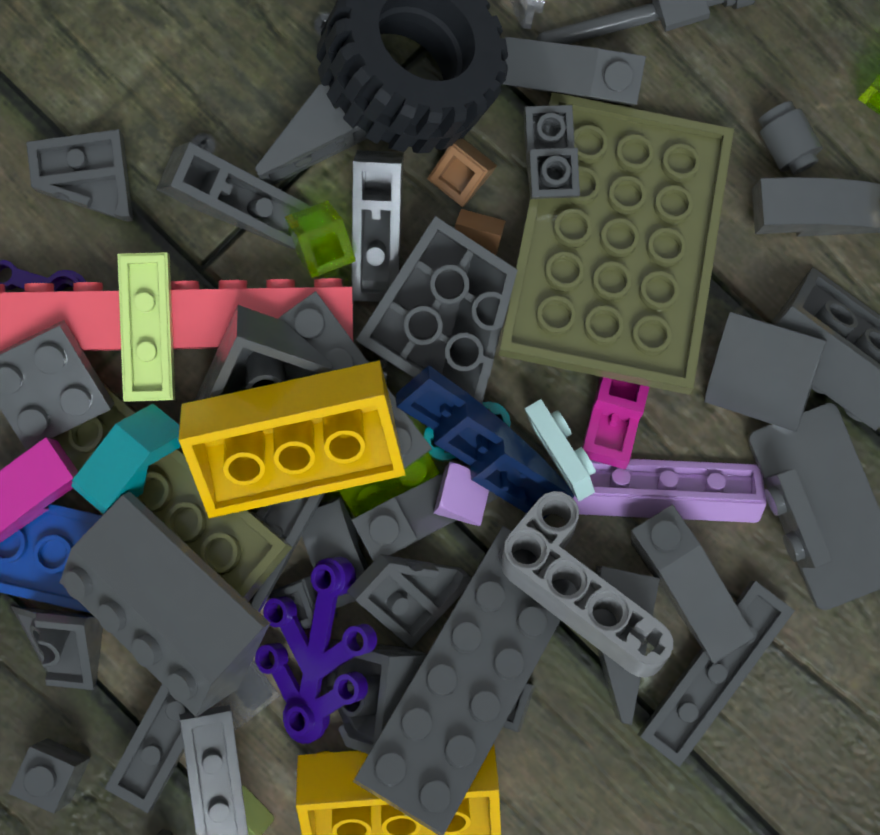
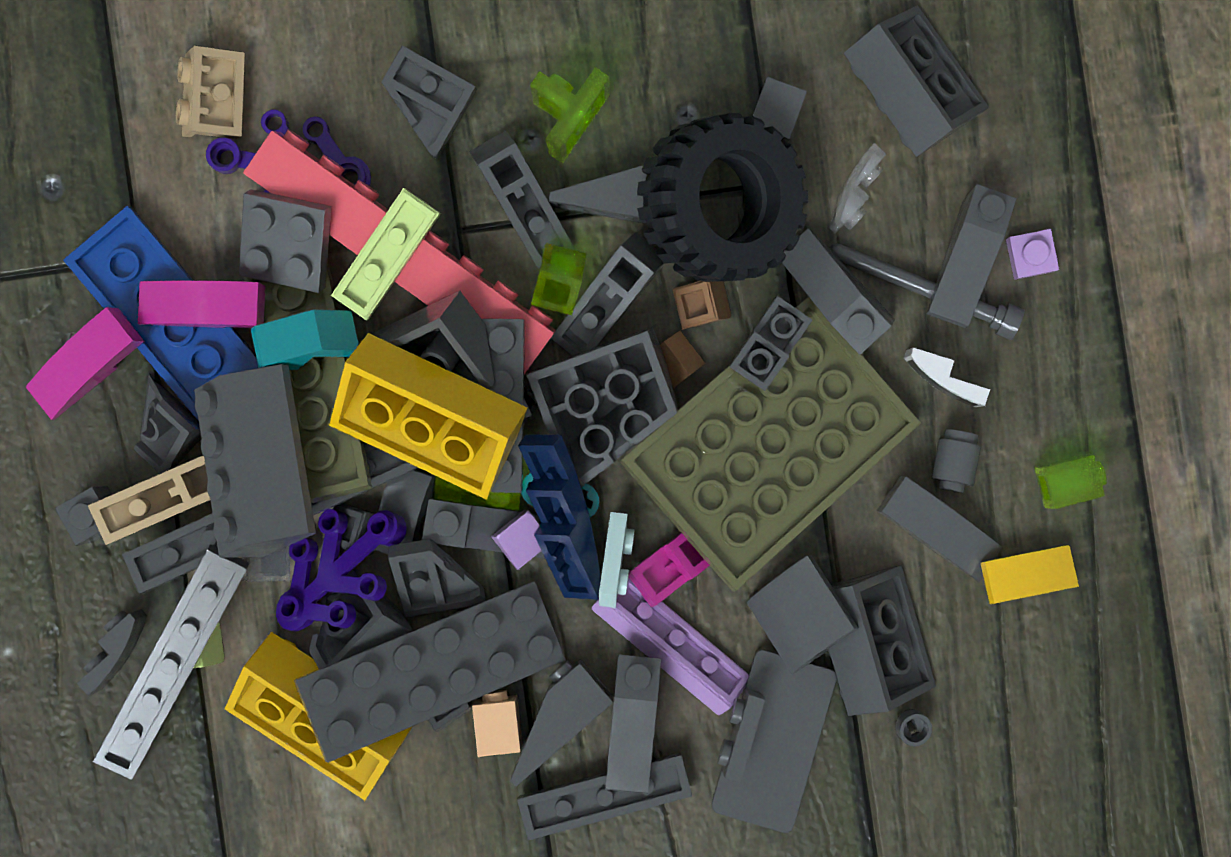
camera: 40 degrees right, 5 degrees up
light grey beam [501,491,673,678] -> none
none -> tan slope [88,455,211,545]
none -> light nougat brick [472,690,523,757]
none -> clear neon green bracket [529,67,610,164]
none -> white slope [904,348,990,407]

